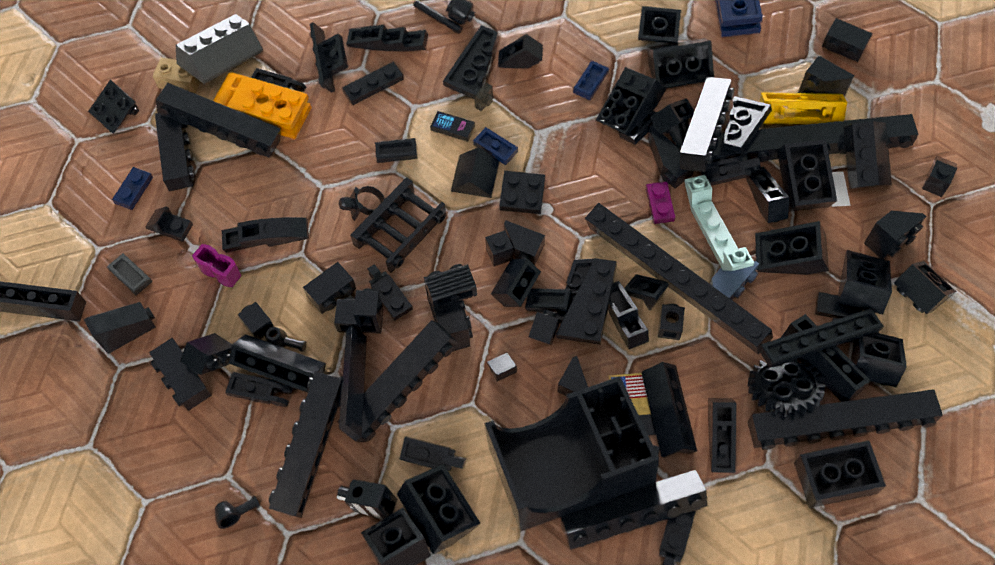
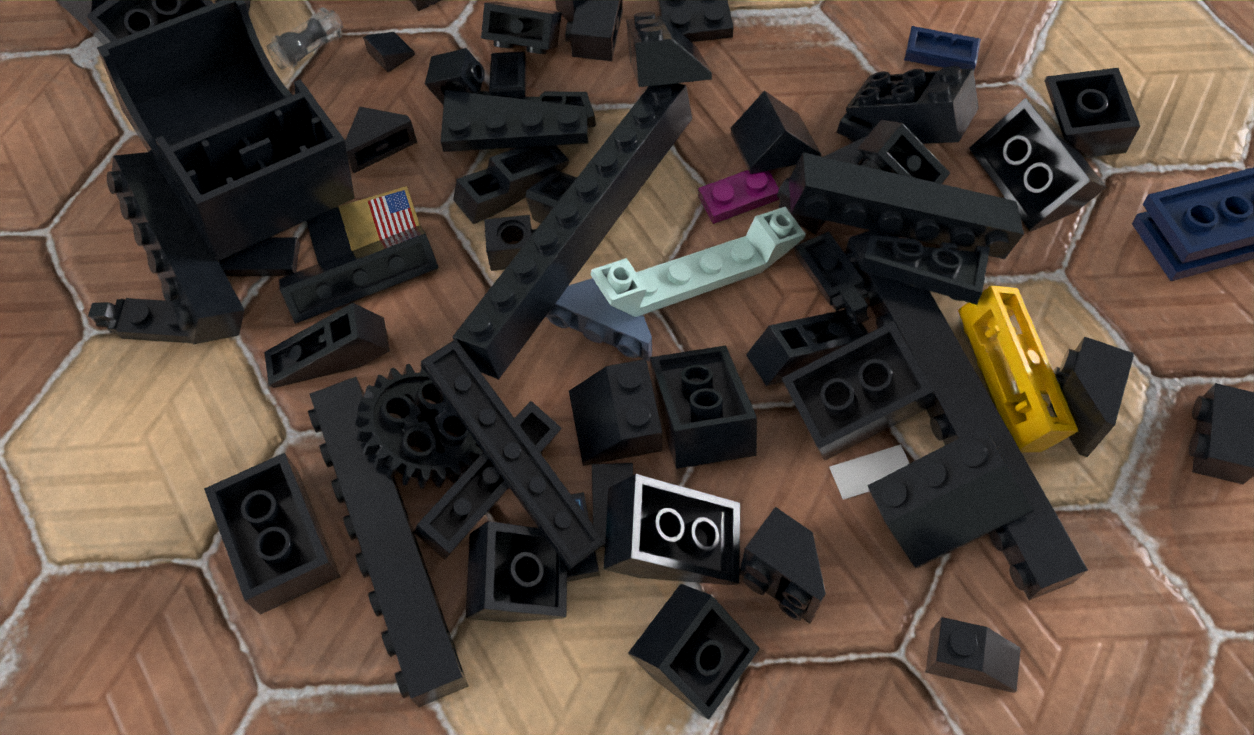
camera: 75 degrees right, 0 degrees up
none -> clear piece [267,7,343,70]
none -> black slope [569,359,662,466]
none -> black slope [626,12,712,87]
none -> black slope [730,90,821,174]

